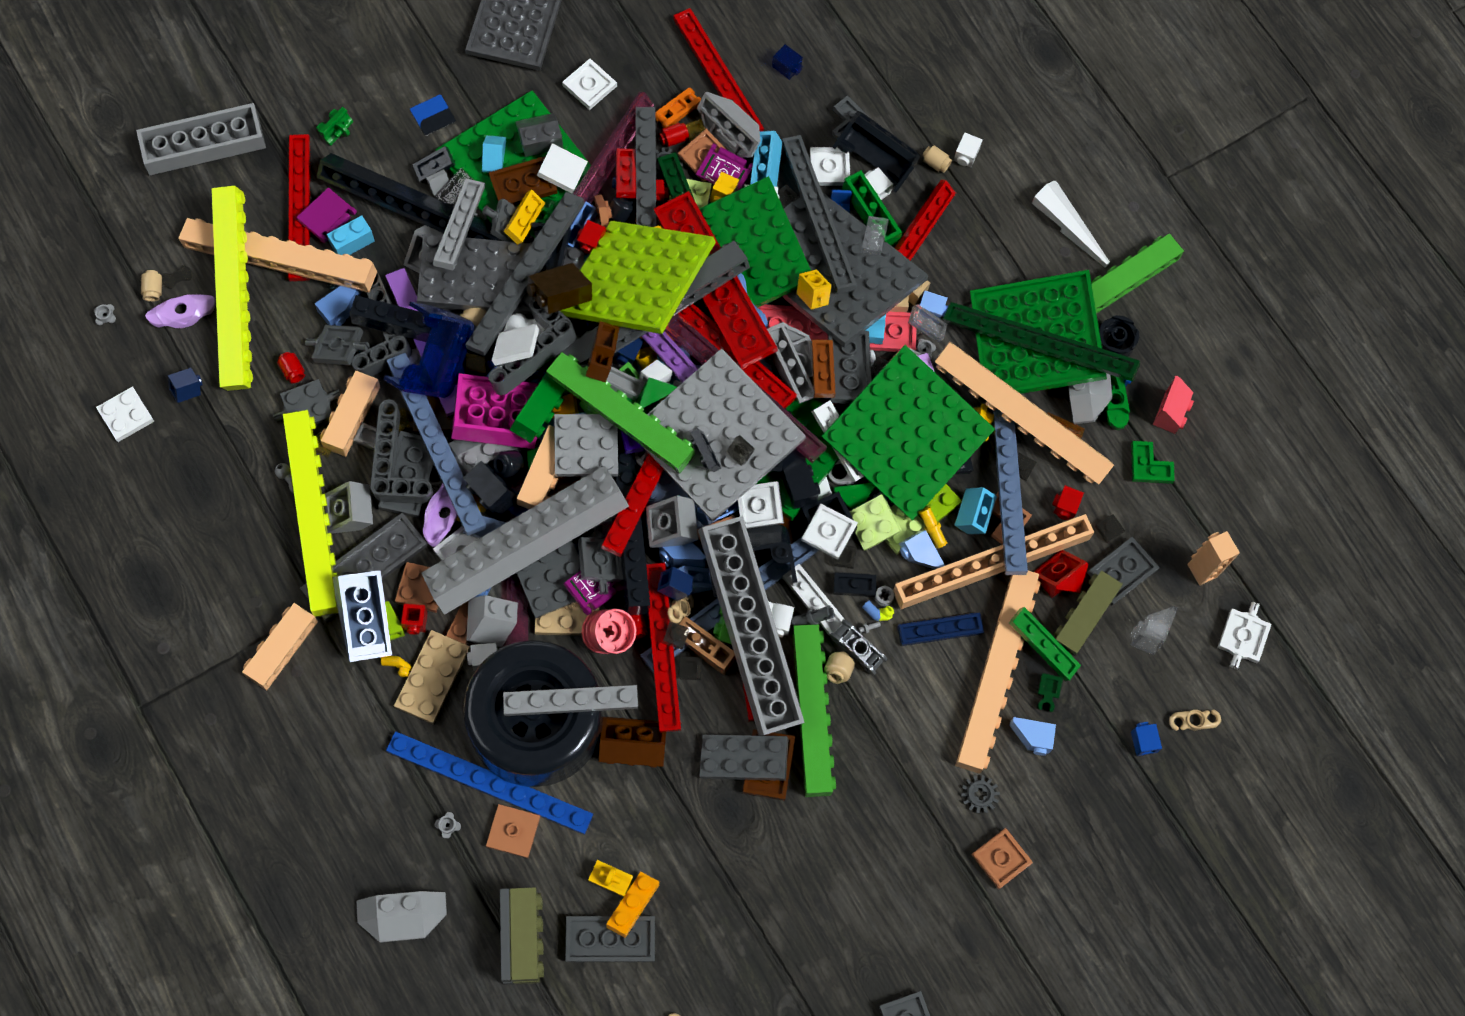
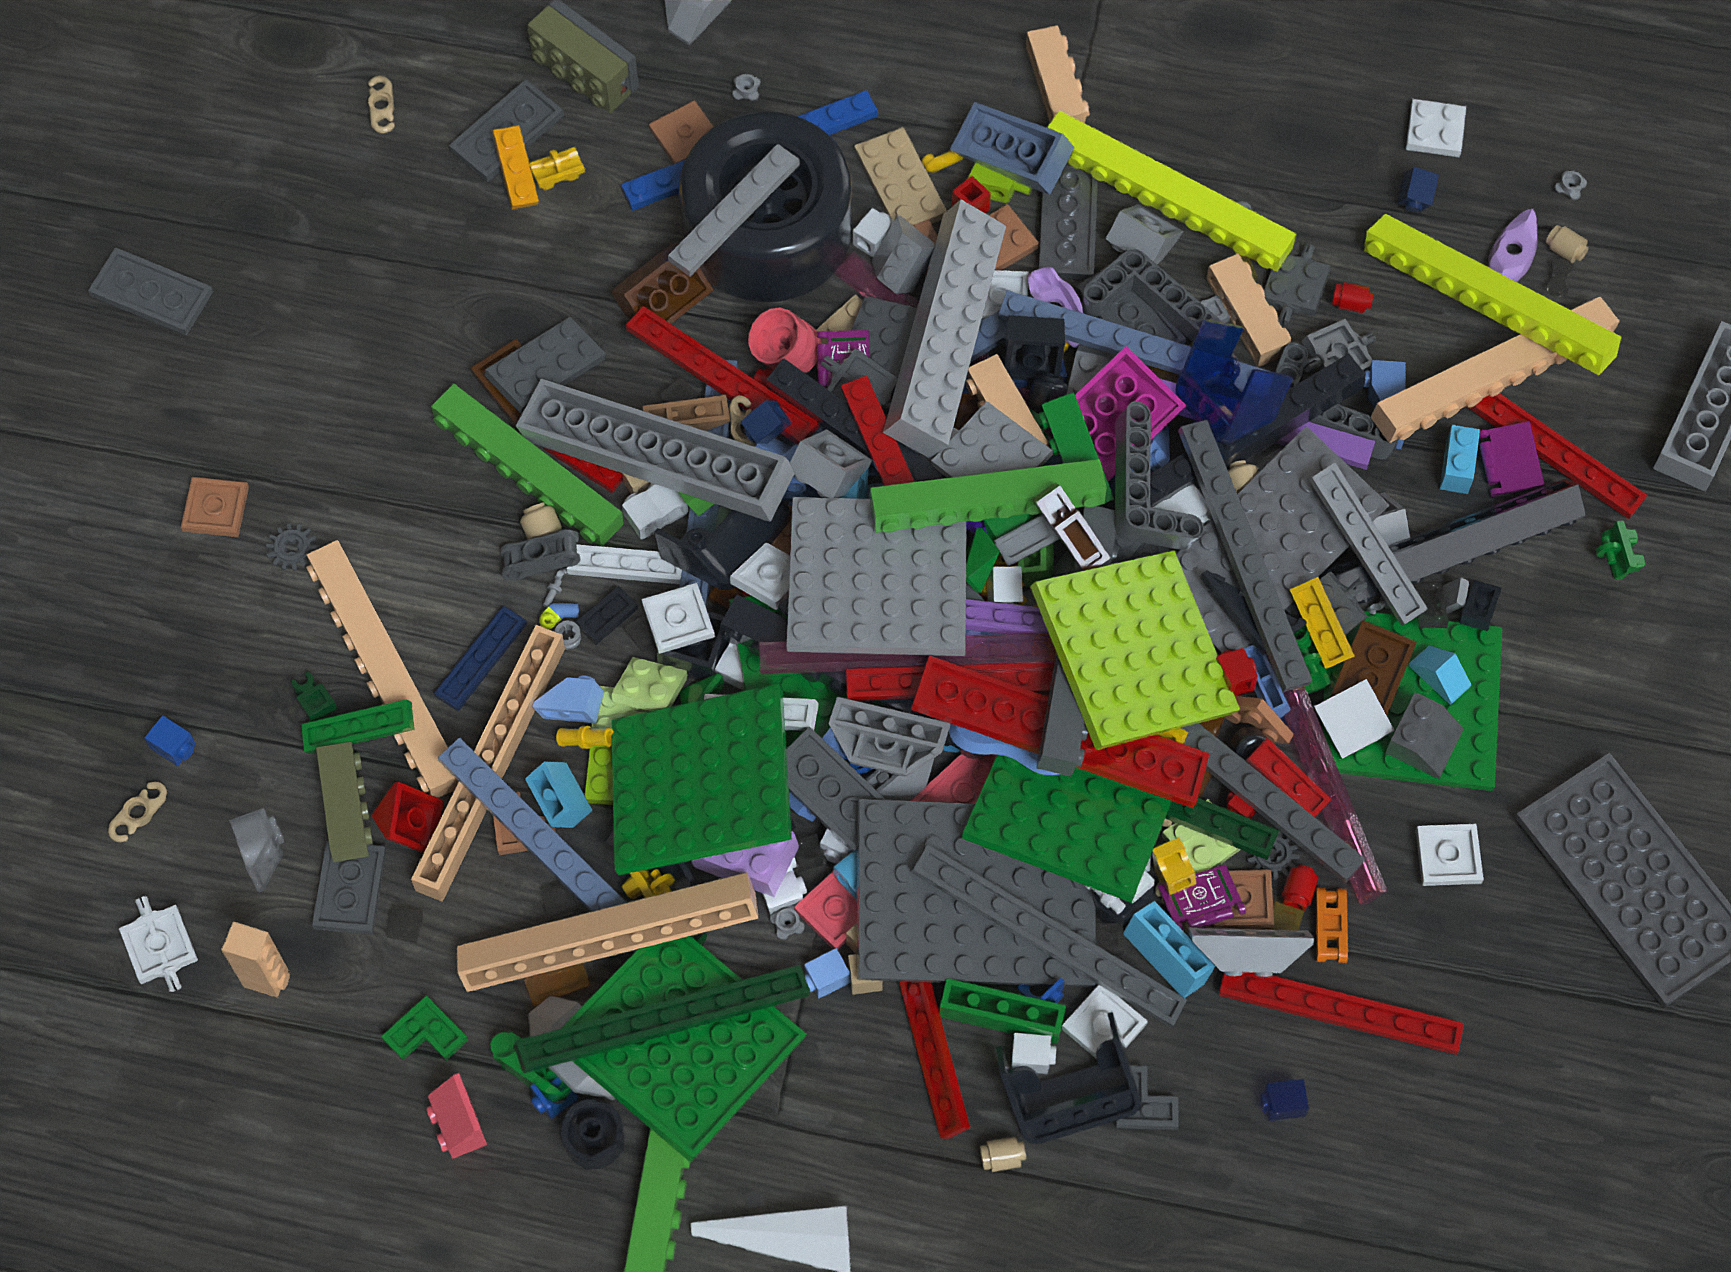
camera: 140 degrees right, 5 degrees down
sticker [410,95,456,136] -> none
white tile [492,324,539,365] -> none
dark brown brick [527,263,592,314] -> none
clear smoke plate [662,621,690,650] -> none
black plate [690,428,721,472] -> none
clear smoke plate [726,435,755,466] -> none
dark grey pin [792,605,834,626] -> none
yellow head [796,269,831,309] -> none
dark orange plate [811,340,836,398] -> none
clear plate [861,216,889,256] -> none
clear plate [908,304,948,342] -> none
white brick [953,133,982,168] -> none
light blue slope [1010,717,1056,756] -> none
red brick [1052,485,1084,520] -> none

